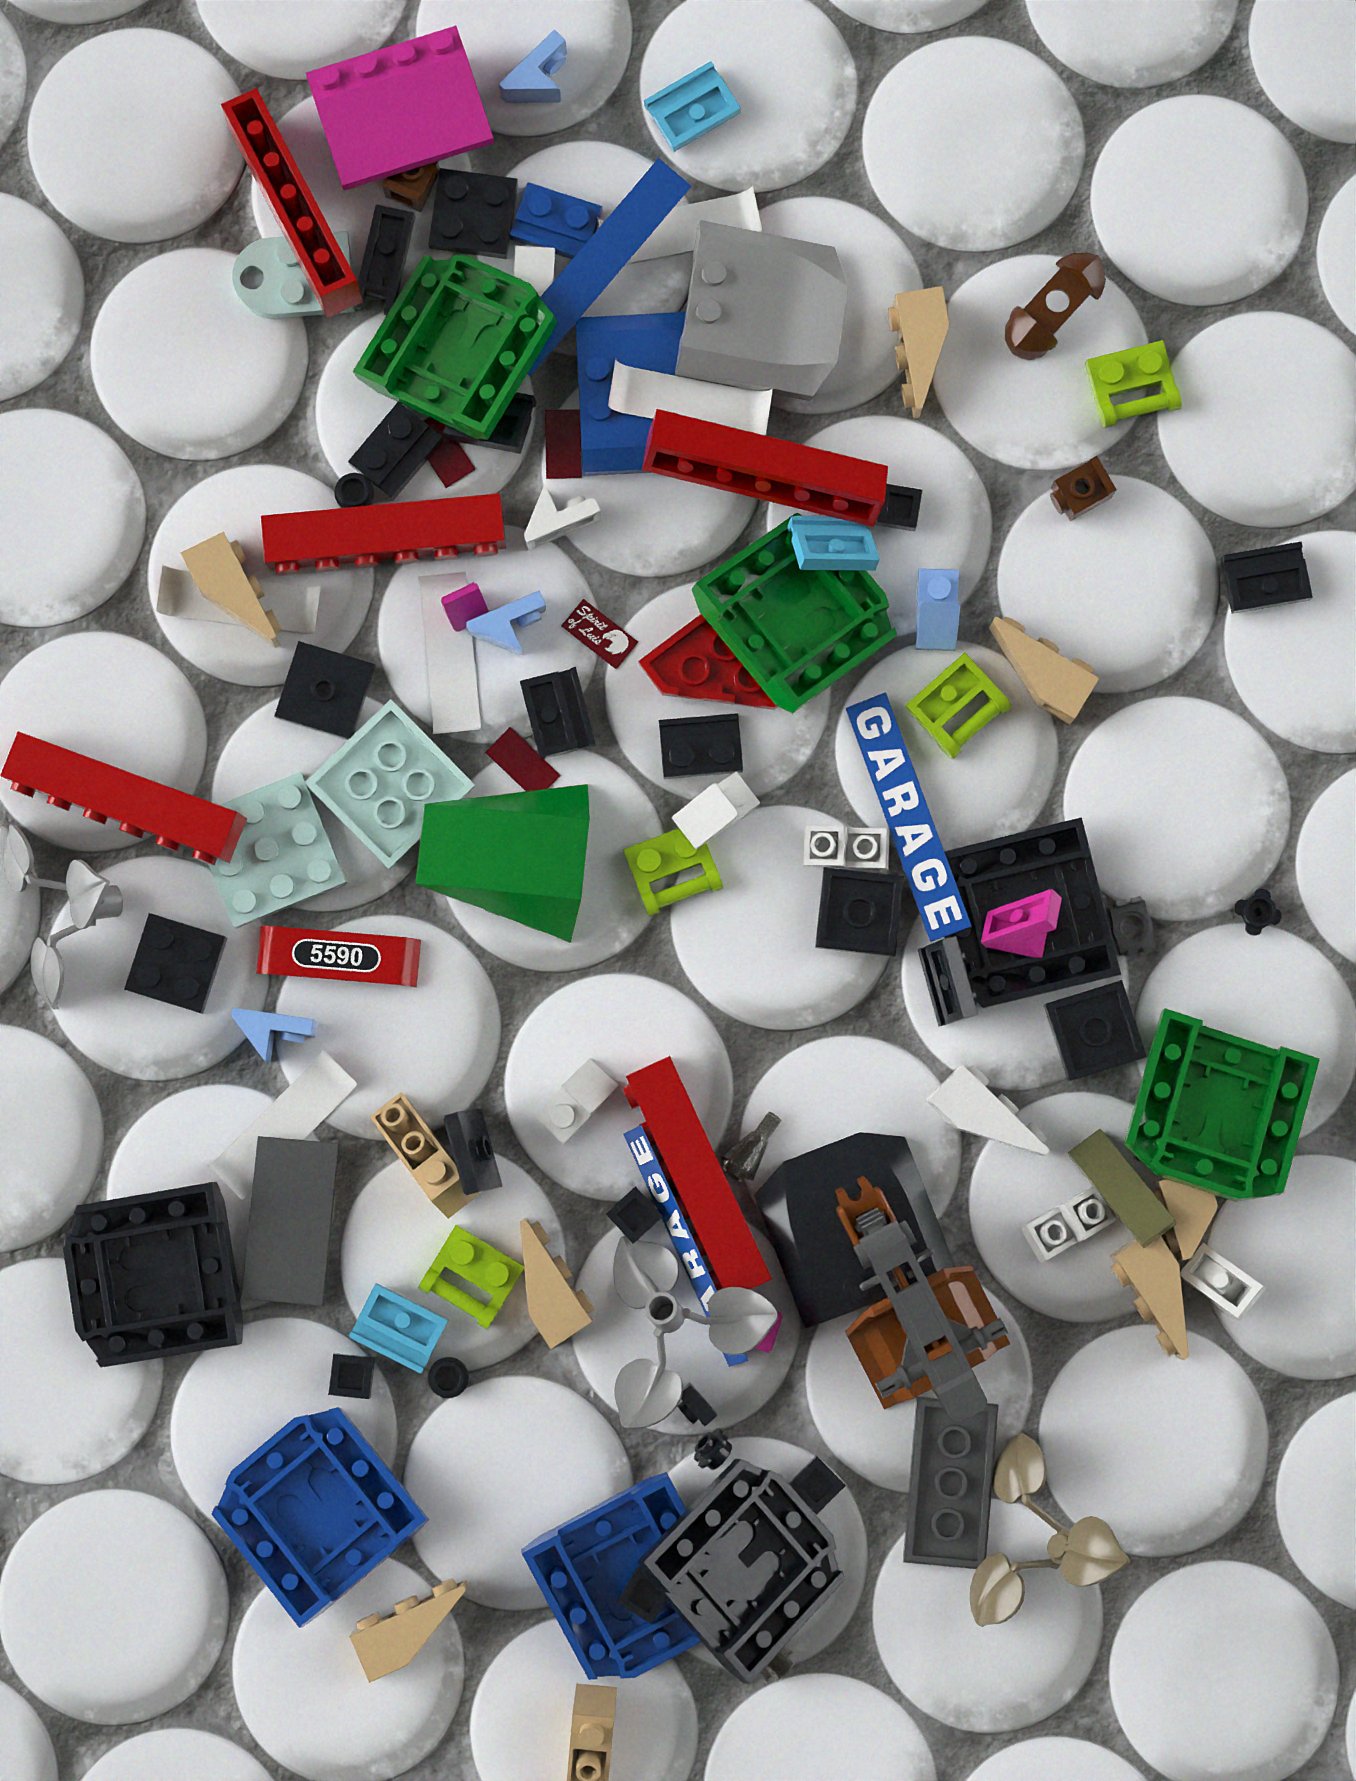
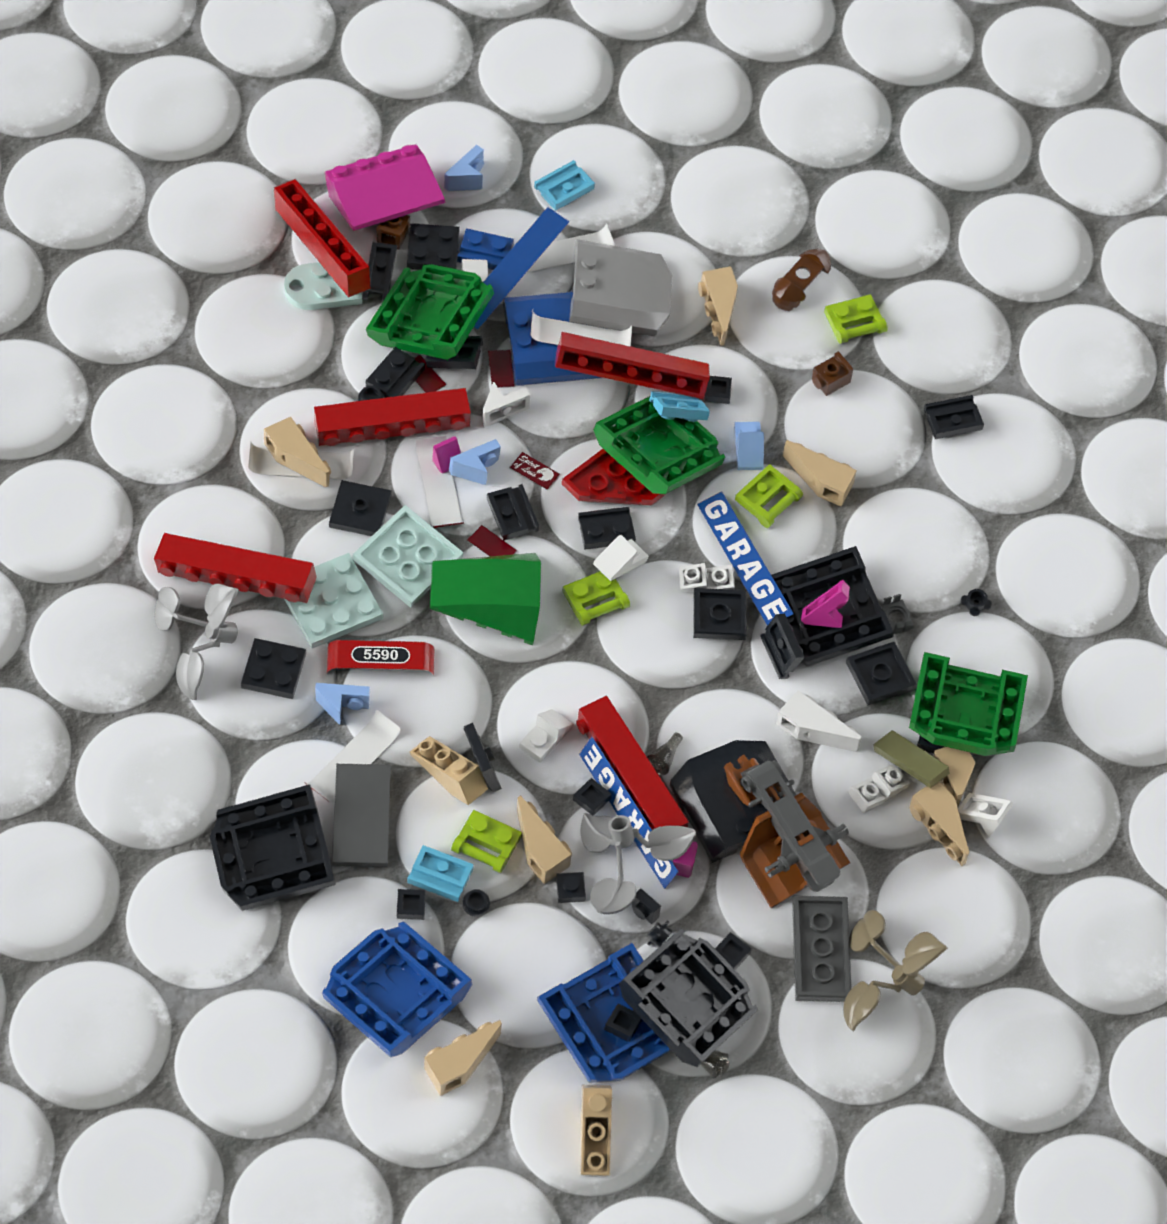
camera: 10 degrees left, 25 degrees down
none -> black plate [556,872,586,903]

